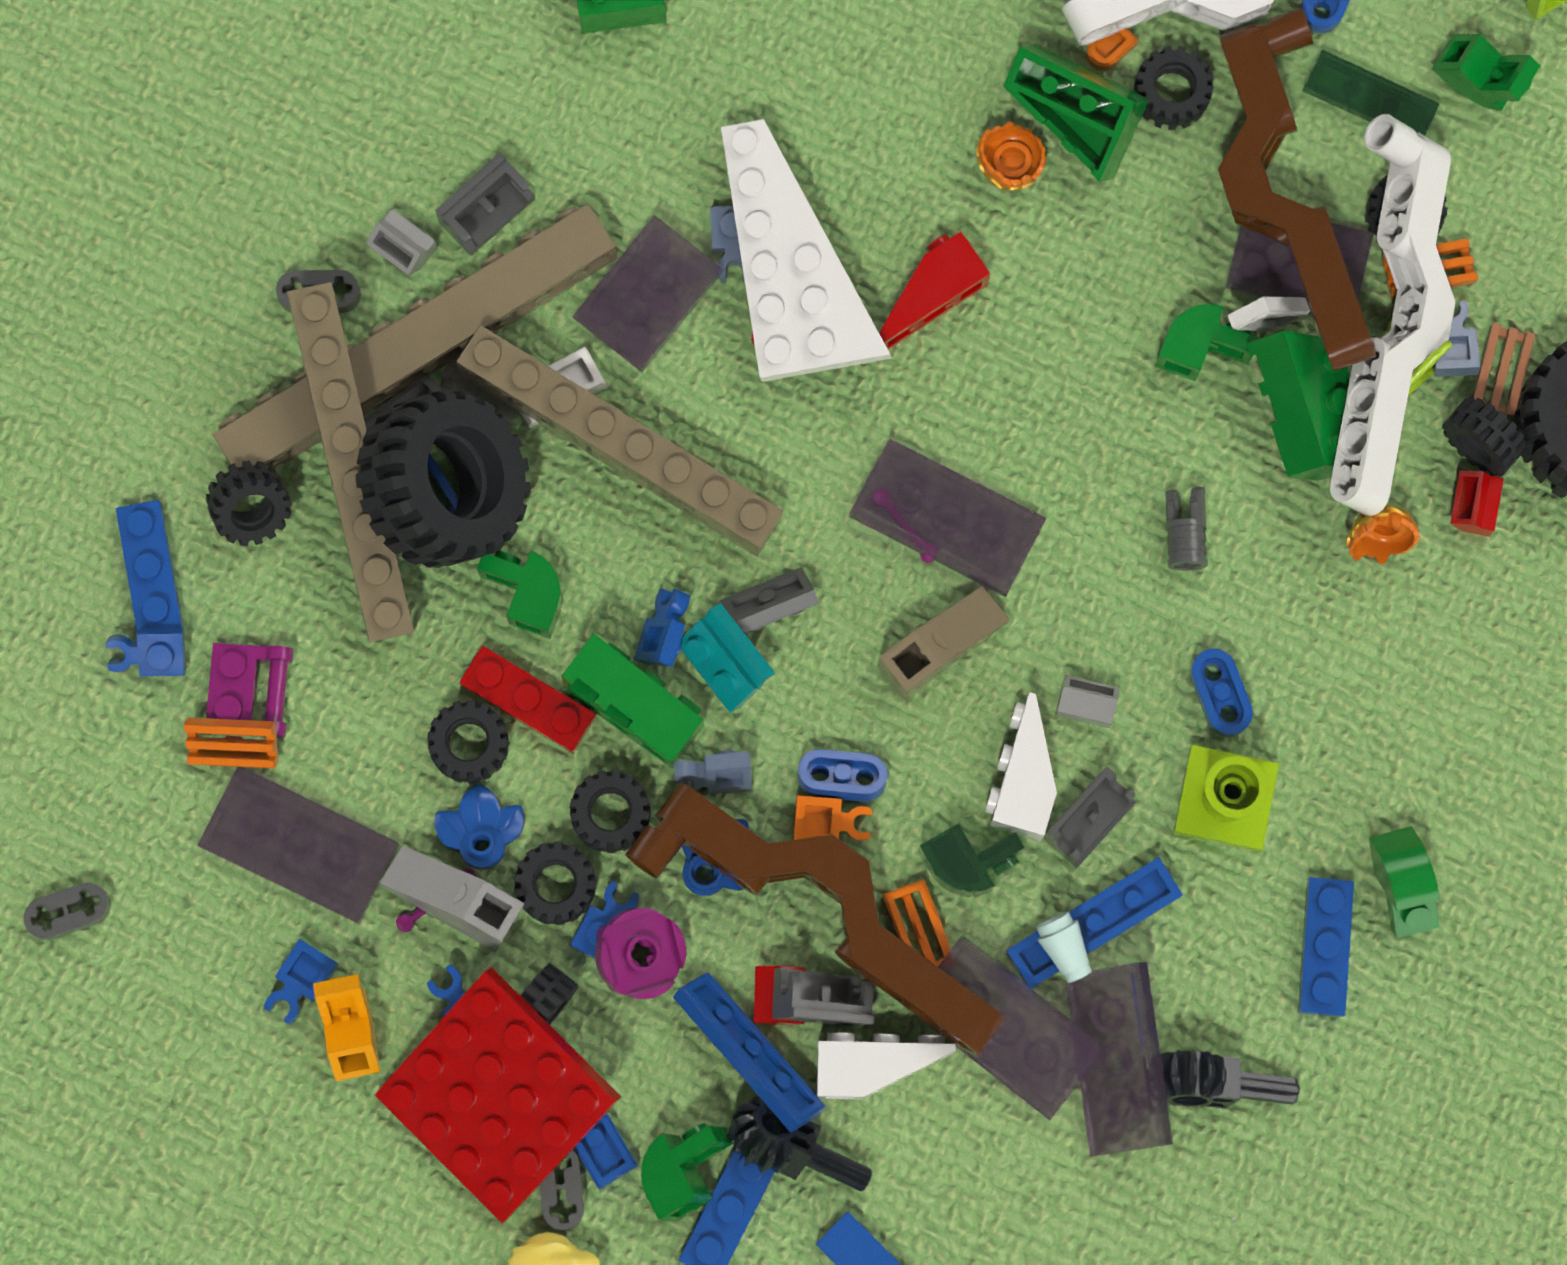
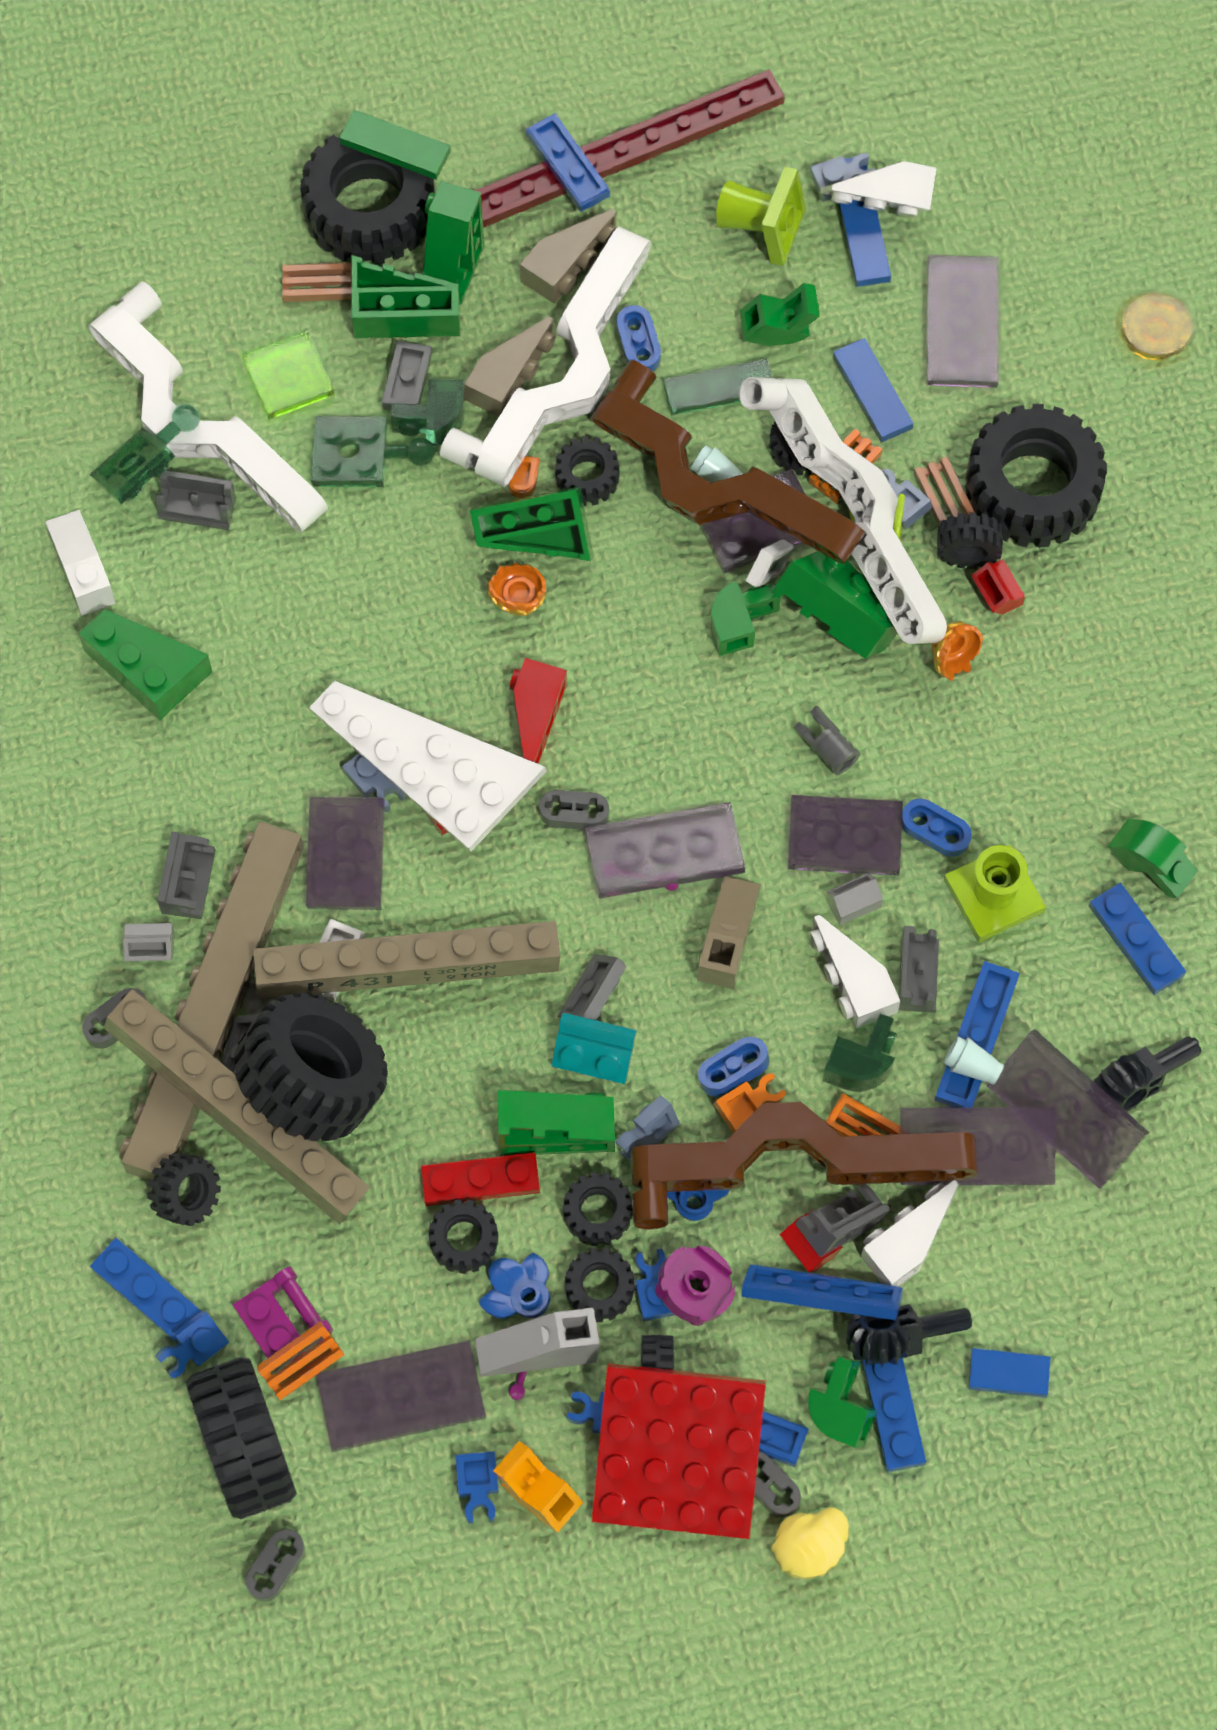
camera: 35 degrees left, 10 degrees down
green brick [477,550,562,639] -> none
blue plate [634,588,690,667] -> none
none -> black tyre [186,1357,297,1519]
none -> dark grey beam [539,790,609,830]
none -> light aqua cone [691,445,743,483]
none -> clear purple plate [787,795,903,876]
none -> tile [833,338,914,443]

